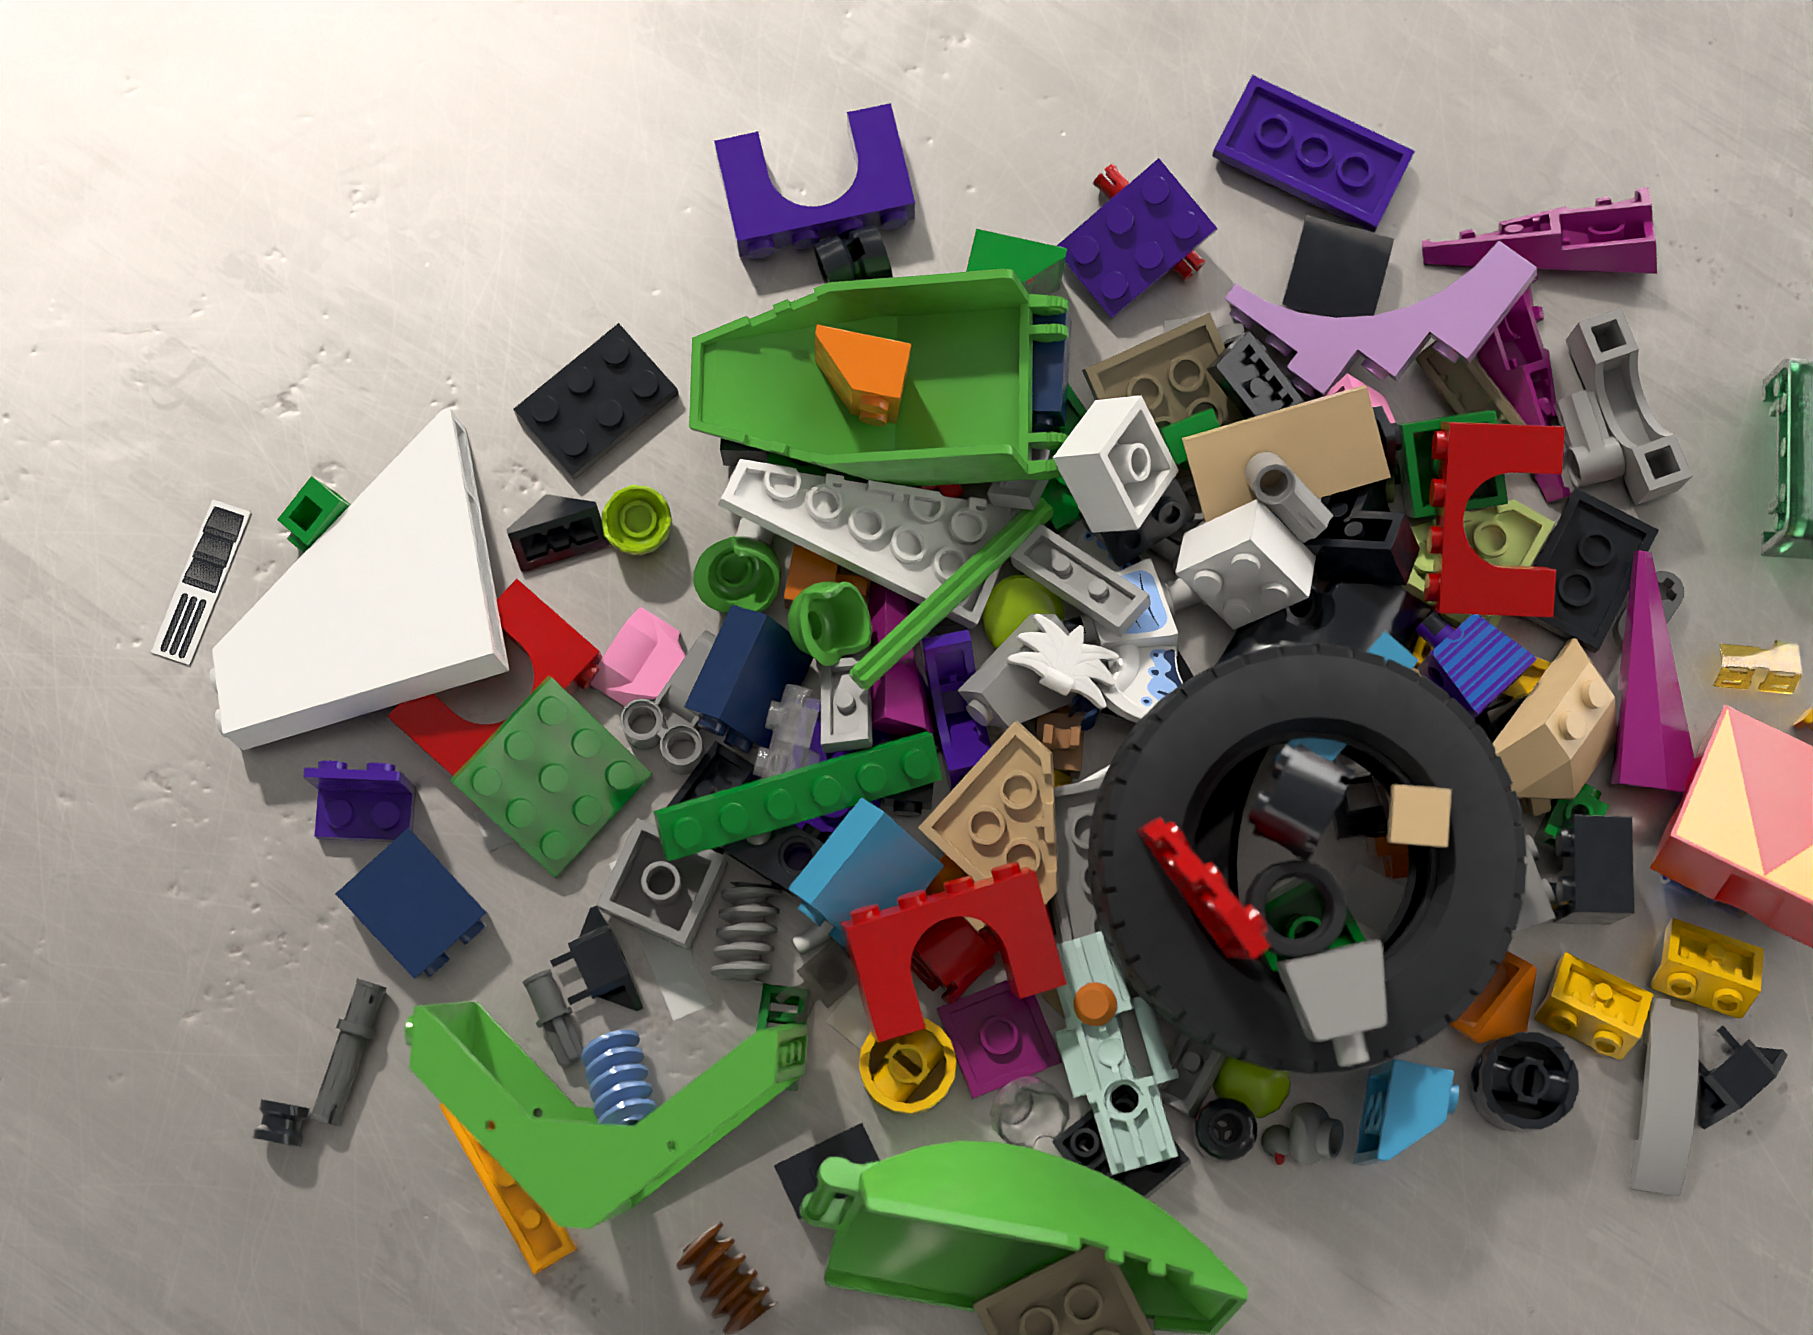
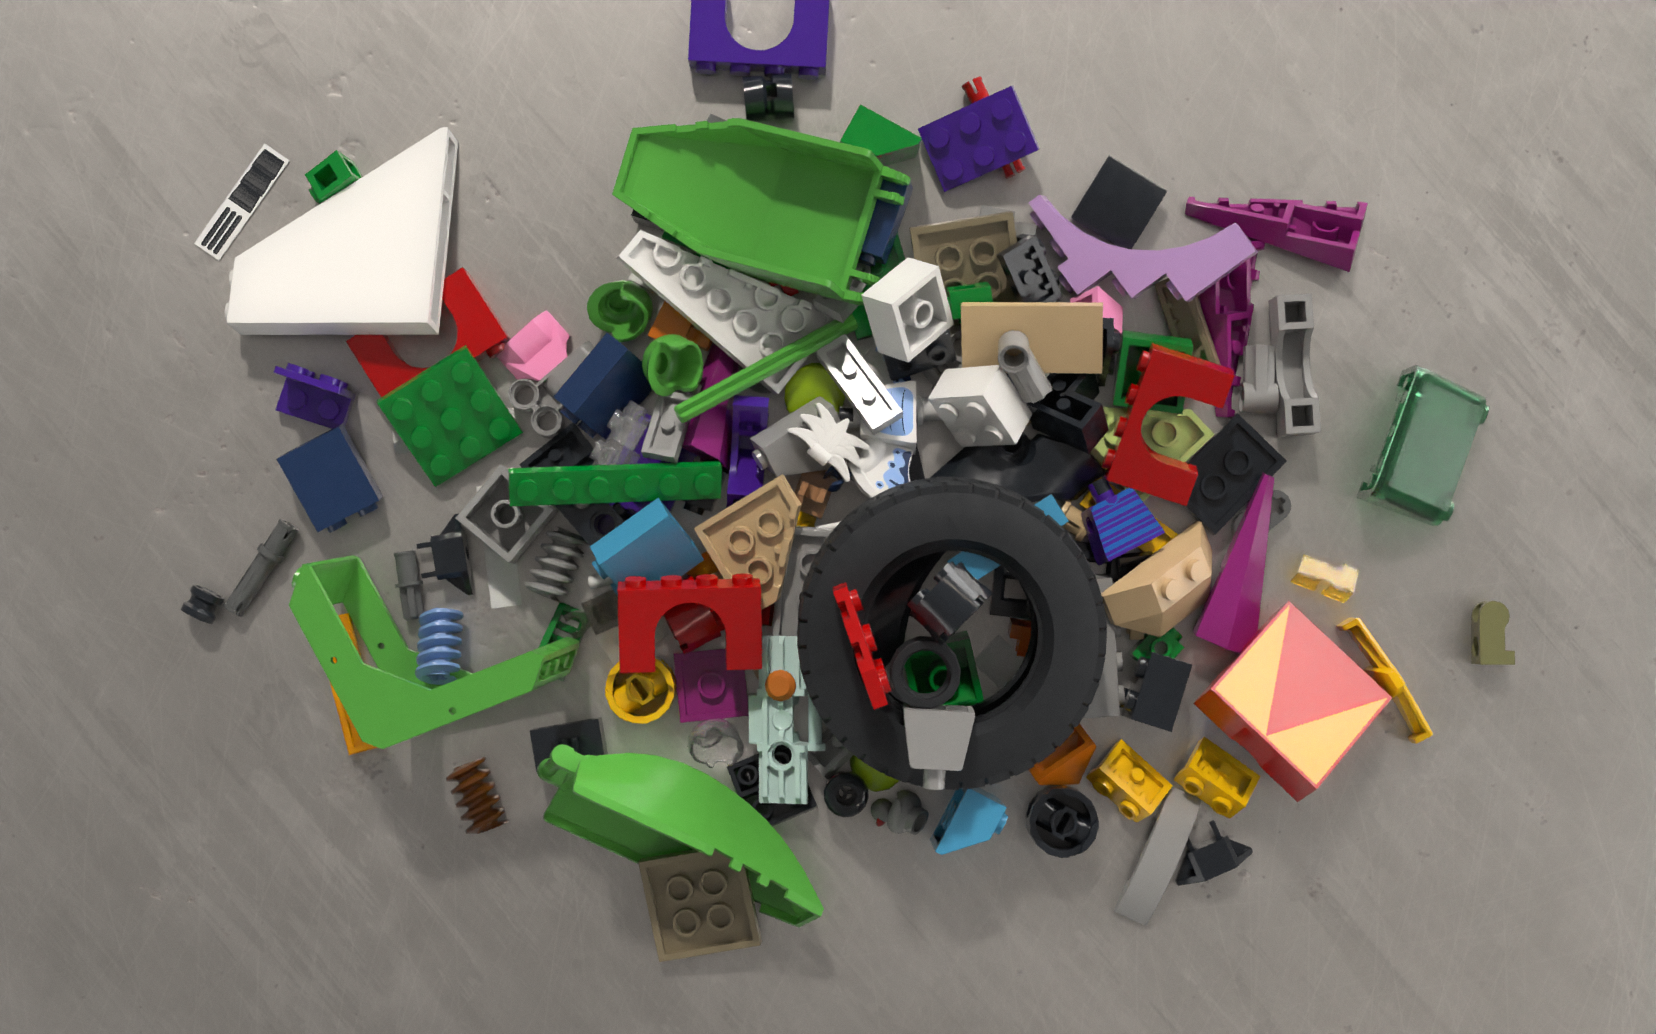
camera: 10 degrees right, 10 degrees up
black slope [507,494,610,572] -> none
black plate [513,323,679,481] -> none
lime hair [602,485,672,556] -> none
orange slope [815,324,911,426] -> none
dark purple plate [1212,74,1415,233] -> none
tan piece [1387,785,1451,847] -> none

